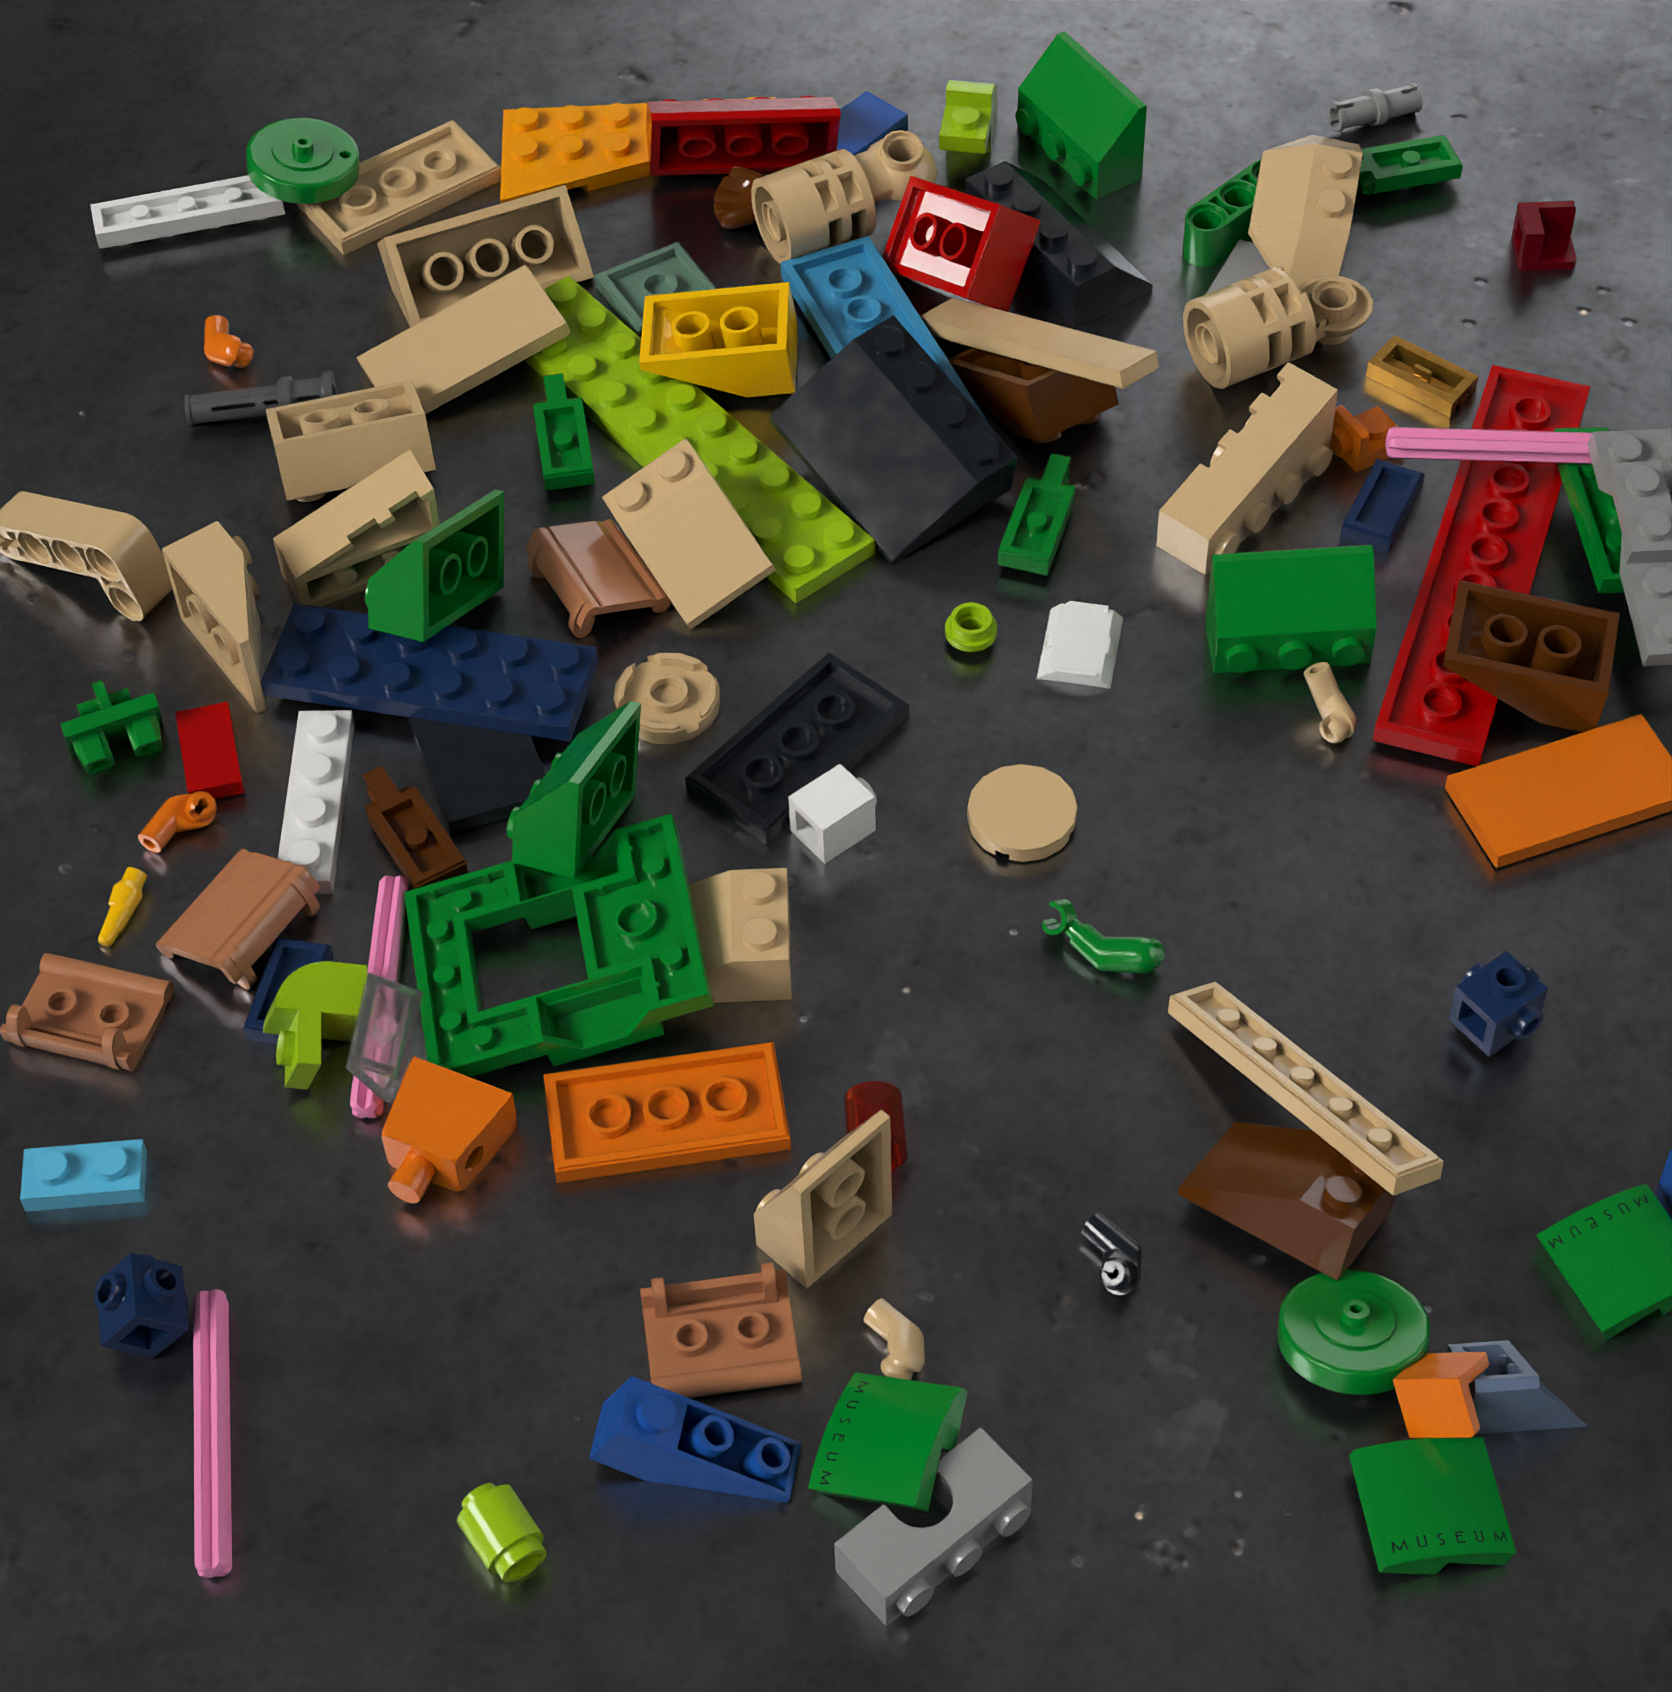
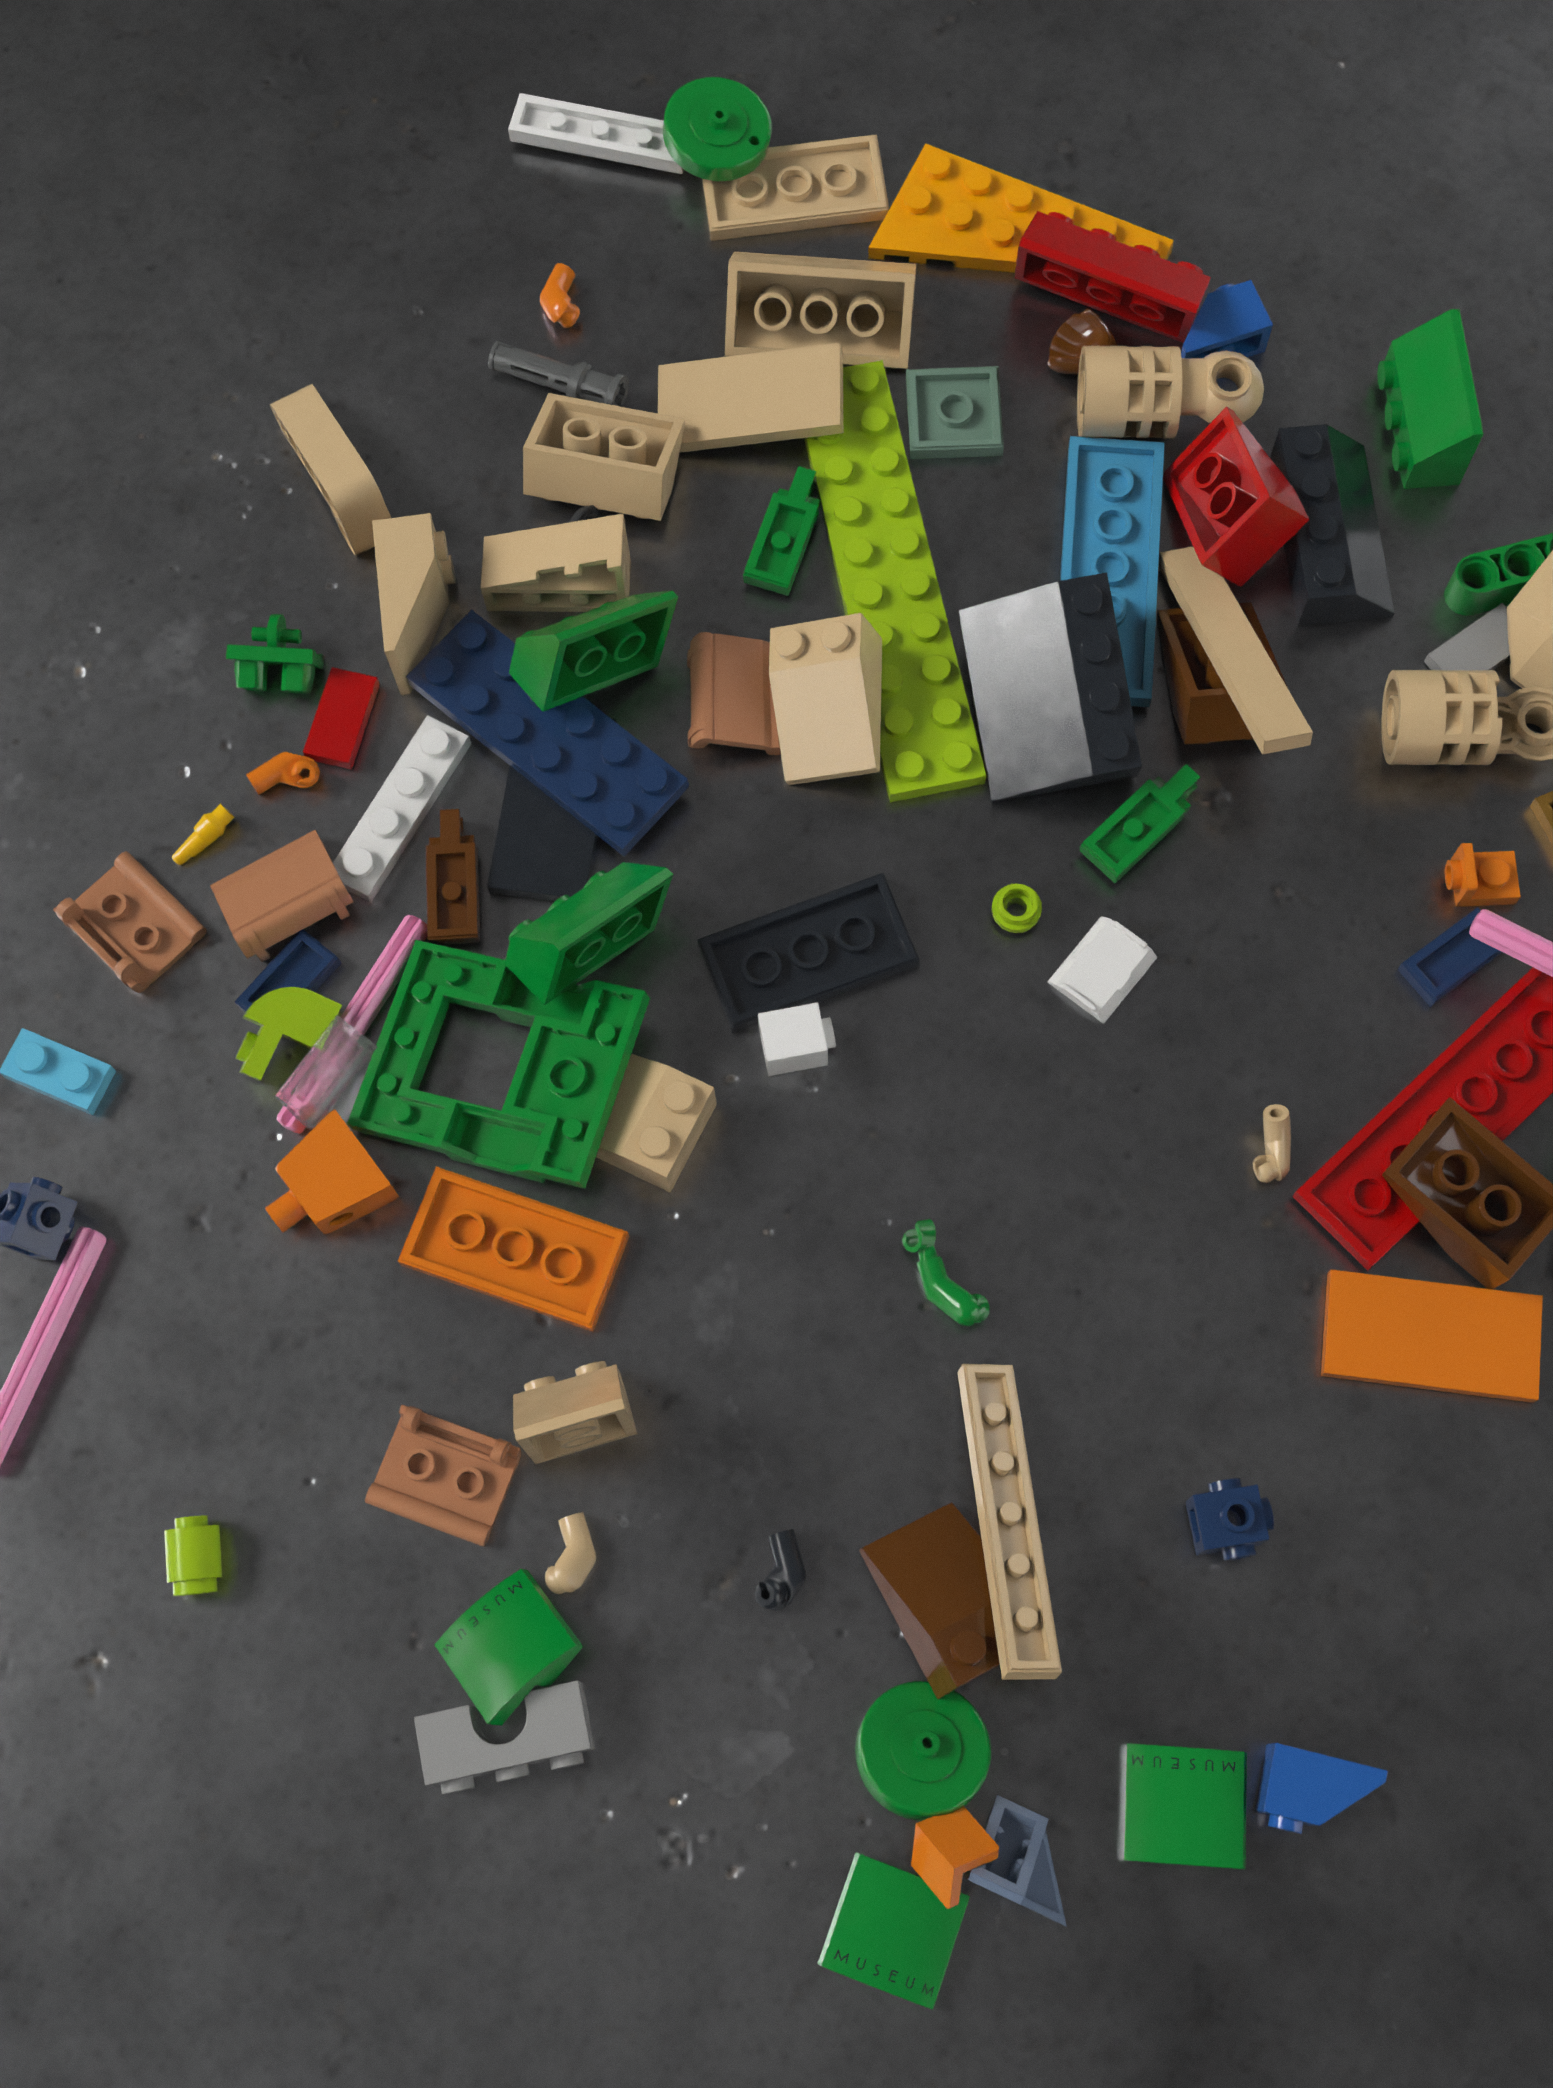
camera: 30 degrees right, 20 degrees up
blue slope [589,1376,801,1503] -> none
tan tile [614,653,720,745] -> none
yellow slope [639,282,798,397] -> none
clear red brick [844,1081,908,1173] -> none
lime brick [939,80,997,154] -> none
tan tile [967,764,1078,862] -> none
tan wedge [1156,362,1338,575] -> none
green slope [1205,545,1377,673] -> none

